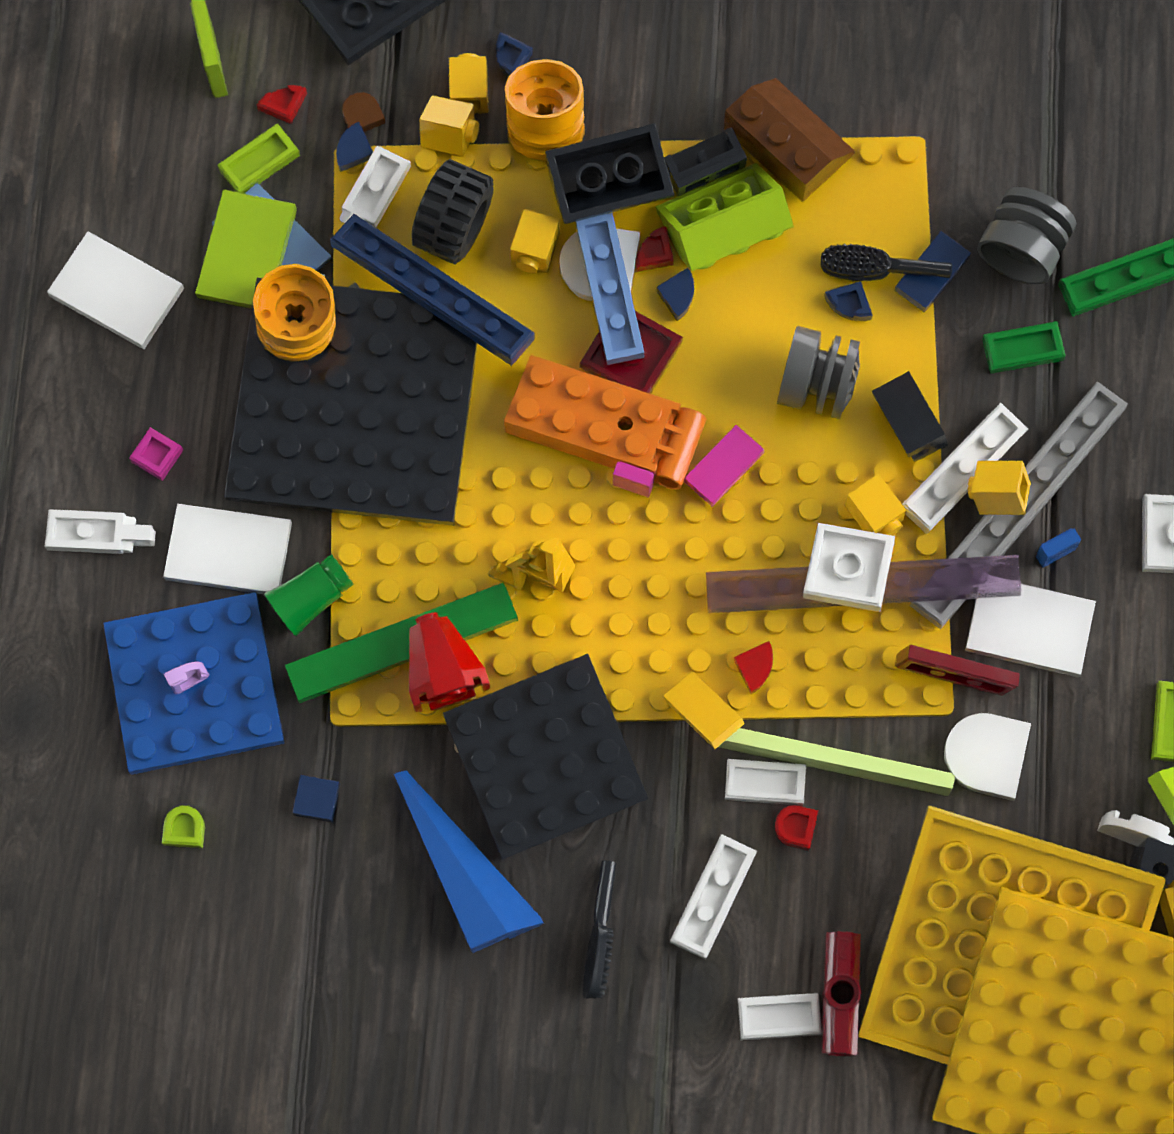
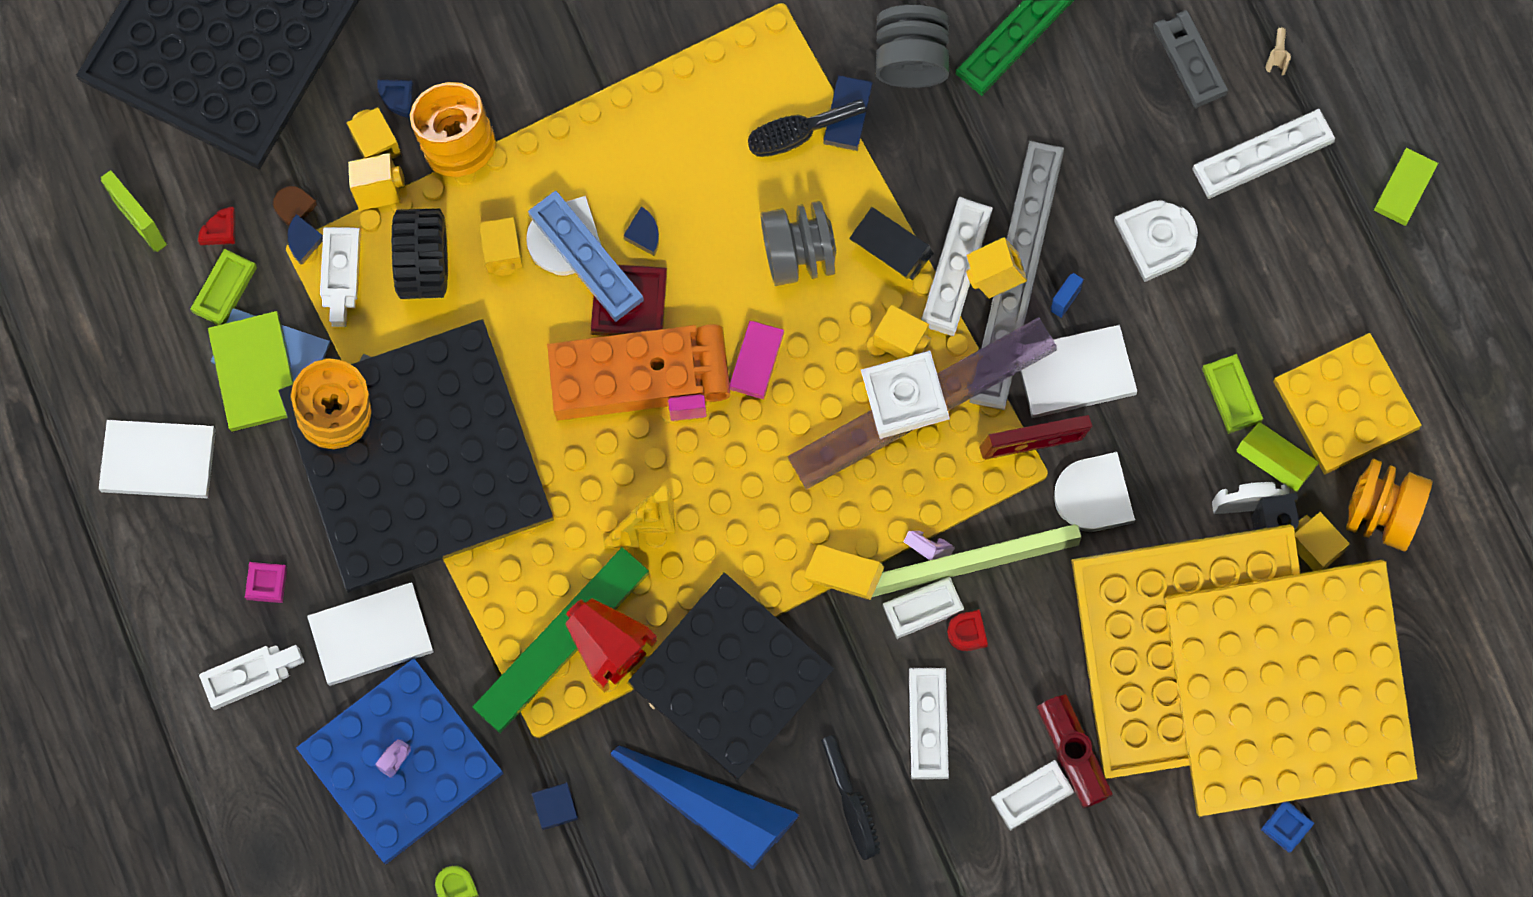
camera: 25 degrees left, 0 degrees up
green plant [264,554,354,637] -> none
dark blue tile [330,214,535,366] -> none
black slope [545,123,674,224] -> none
red tile [636,226,674,272] -> none
lime slope [655,163,794,271] -> none
black hinge [664,127,747,197] -> none
reddish brown slope [723,78,855,202] -> none
red tile [734,641,773,694] -> none
dark blue tile [824,281,873,321] -> none
green tile [982,321,1066,374] -> none
none -> lavender tile [904,530,955,560]

